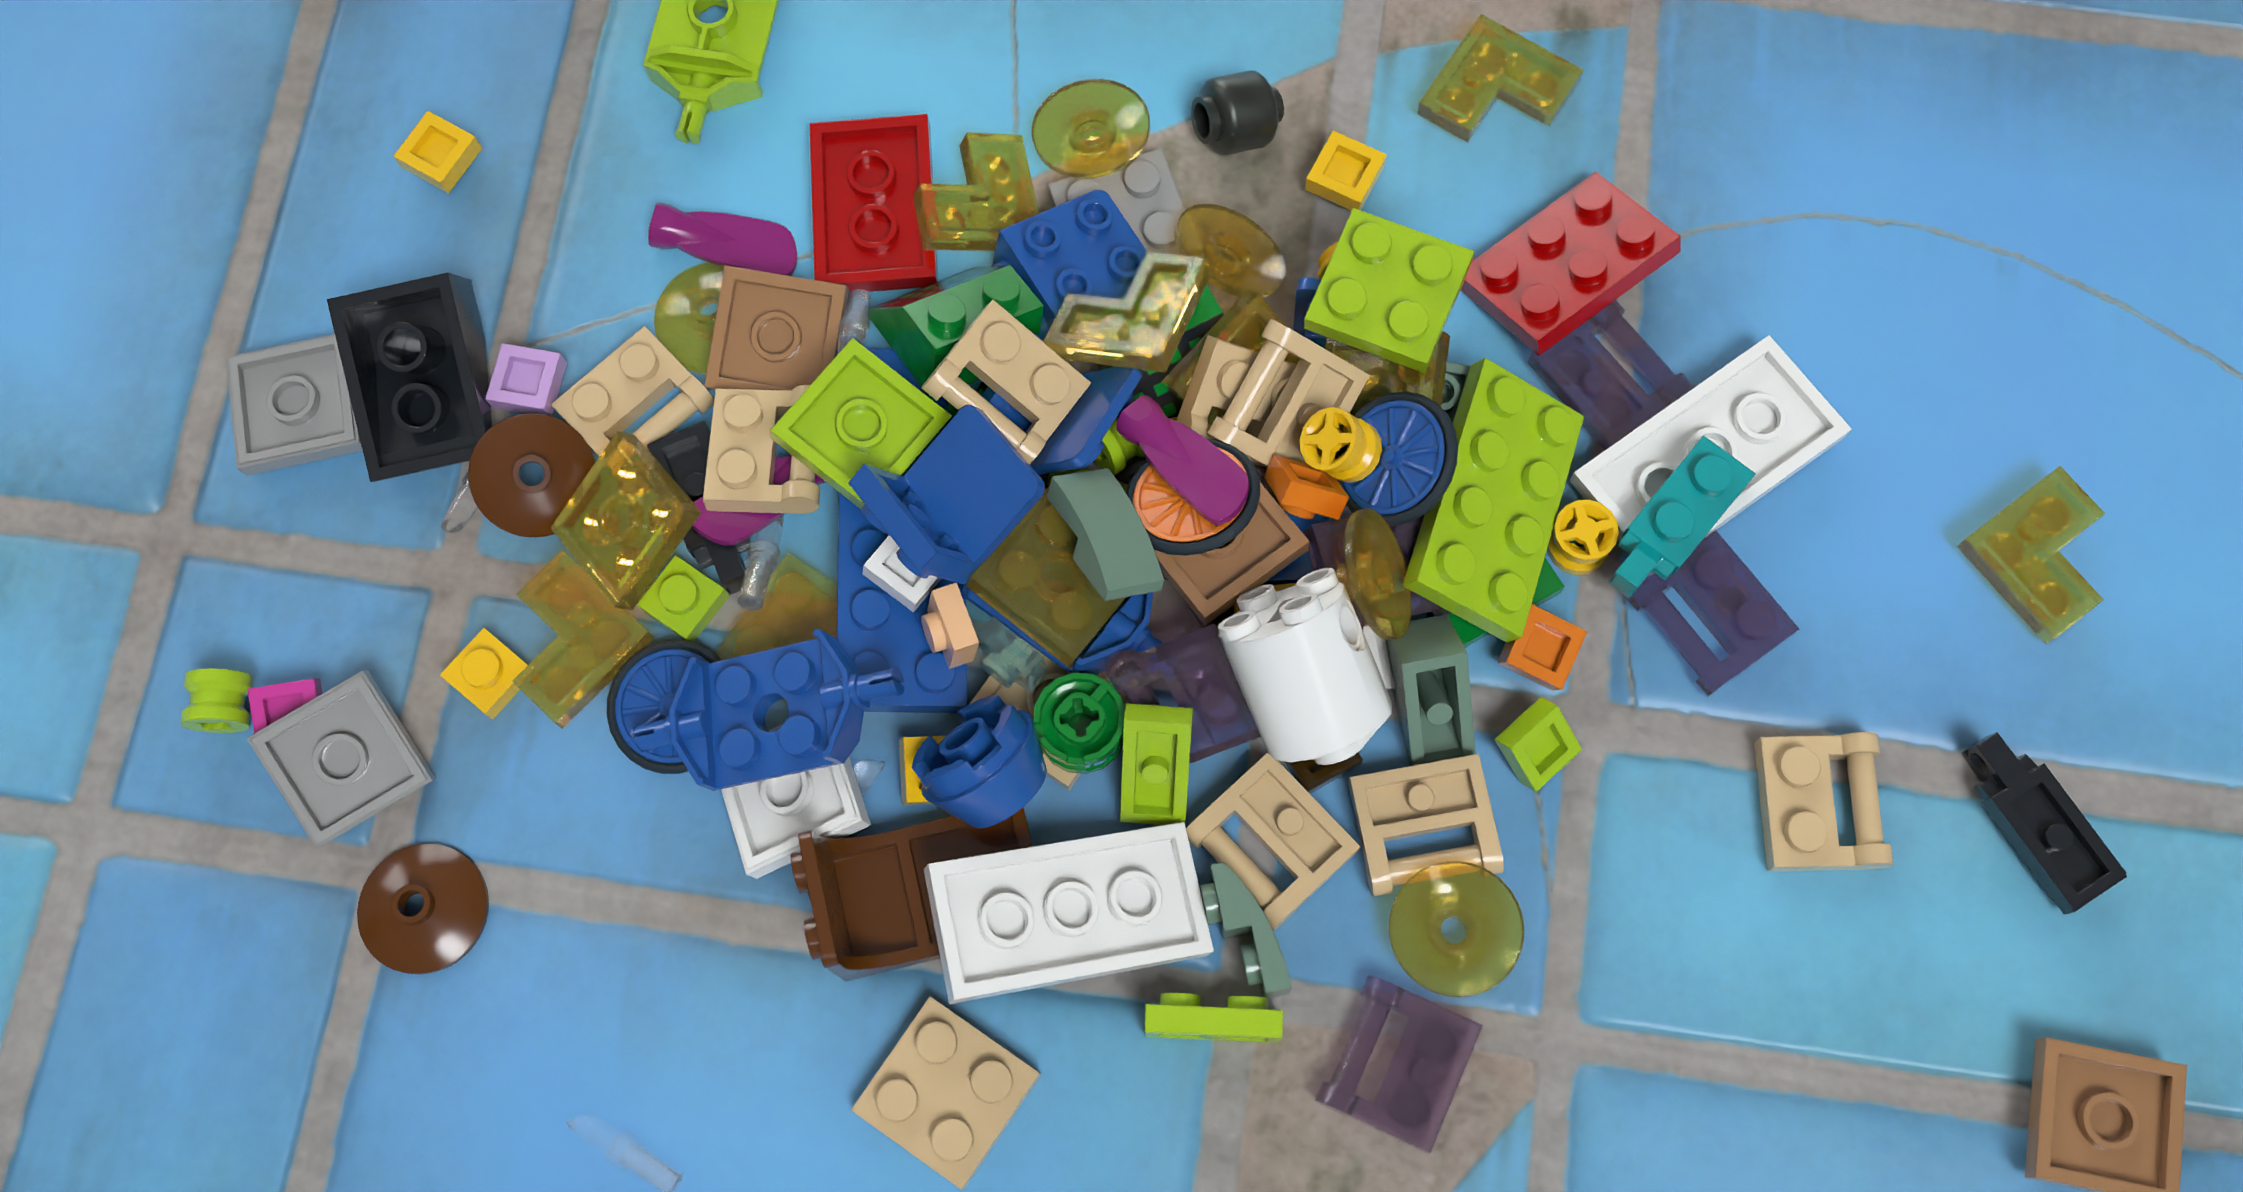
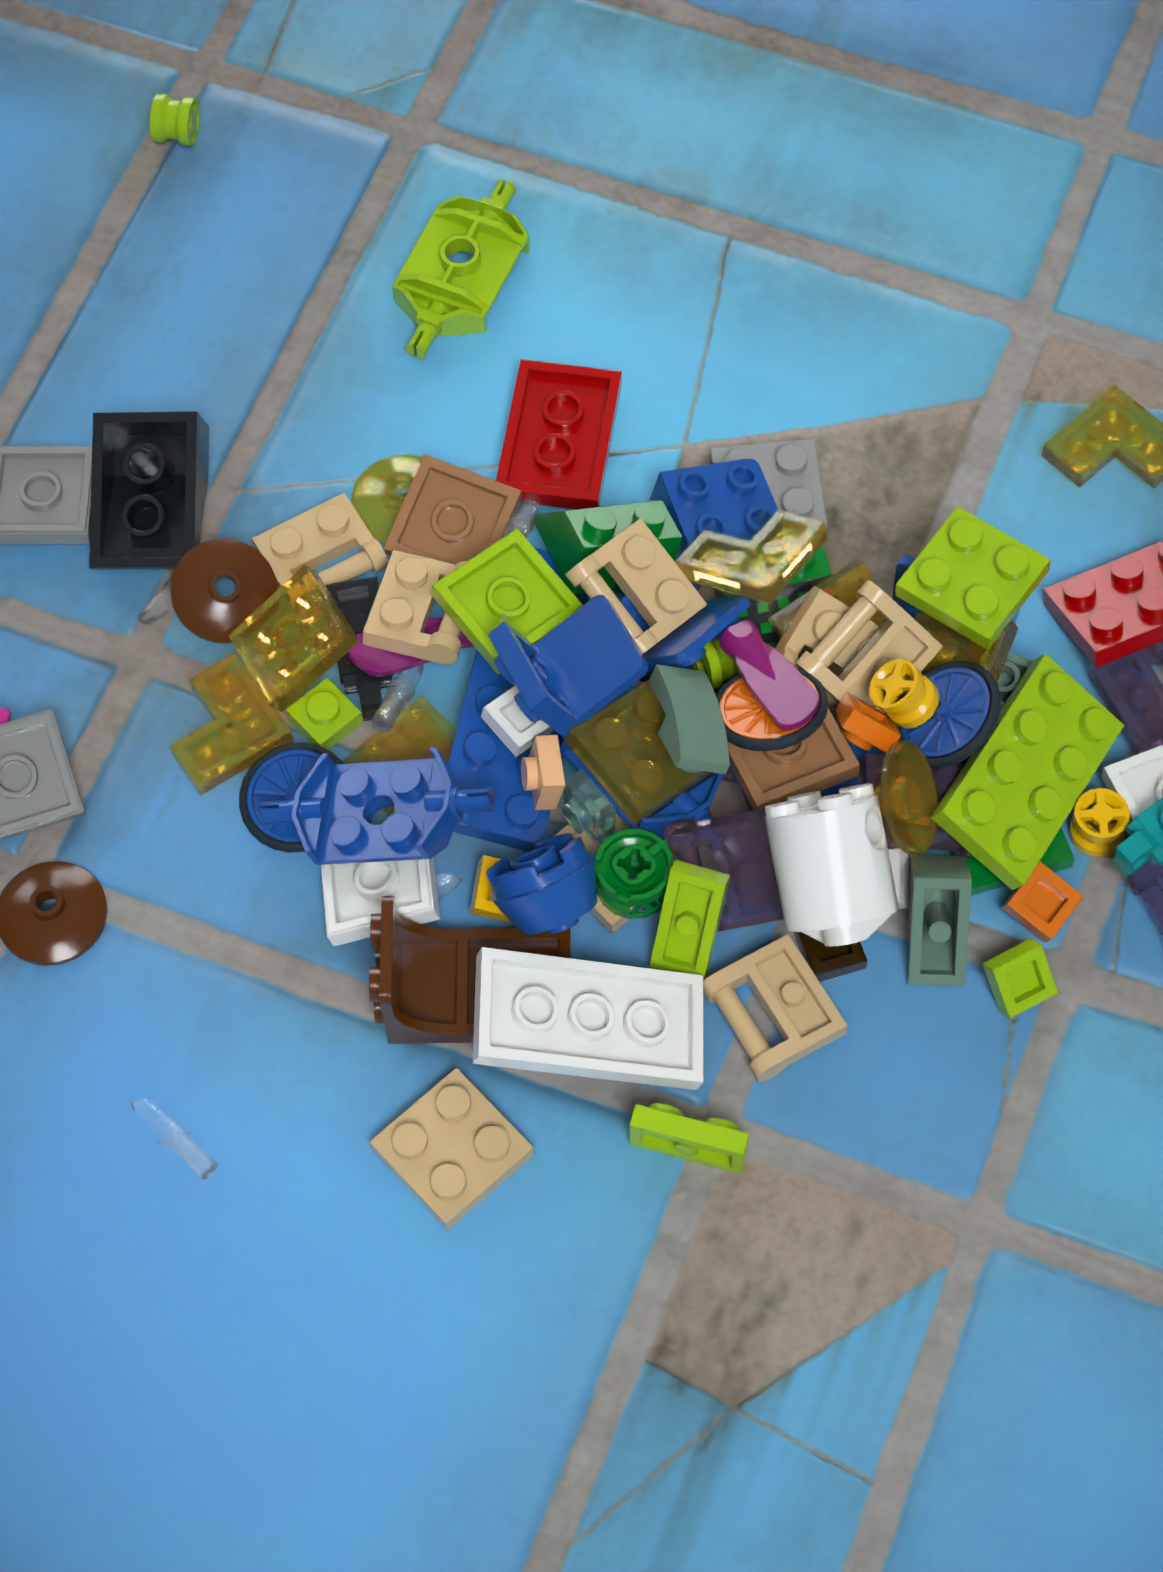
camera: 10 degrees right, 10 degrees down
yellow plate [393,111,483,194] -> none
yellow plate [440,628,536,720] -> none
lavender plate [485,343,567,417] -> none
magenta piece [648,203,798,276] -> none
clear yellow plate [913,133,1039,251] -> none
clear yellow dish [1032,79,1151,179] -> none
clear yellow dish [1174,204,1286,298] -> none
pearl dark grey head [1191,71,1284,155] -> none
sand green slope [1200,862,1292,999] -> none
yellow plate [1305,130,1387,211] -> none
clear purple plate [1315,975,1483,1154] -> none
tan plate [1348,754,1504,897] -> none
clear yellow dish [1388,861,1524,997] -> none

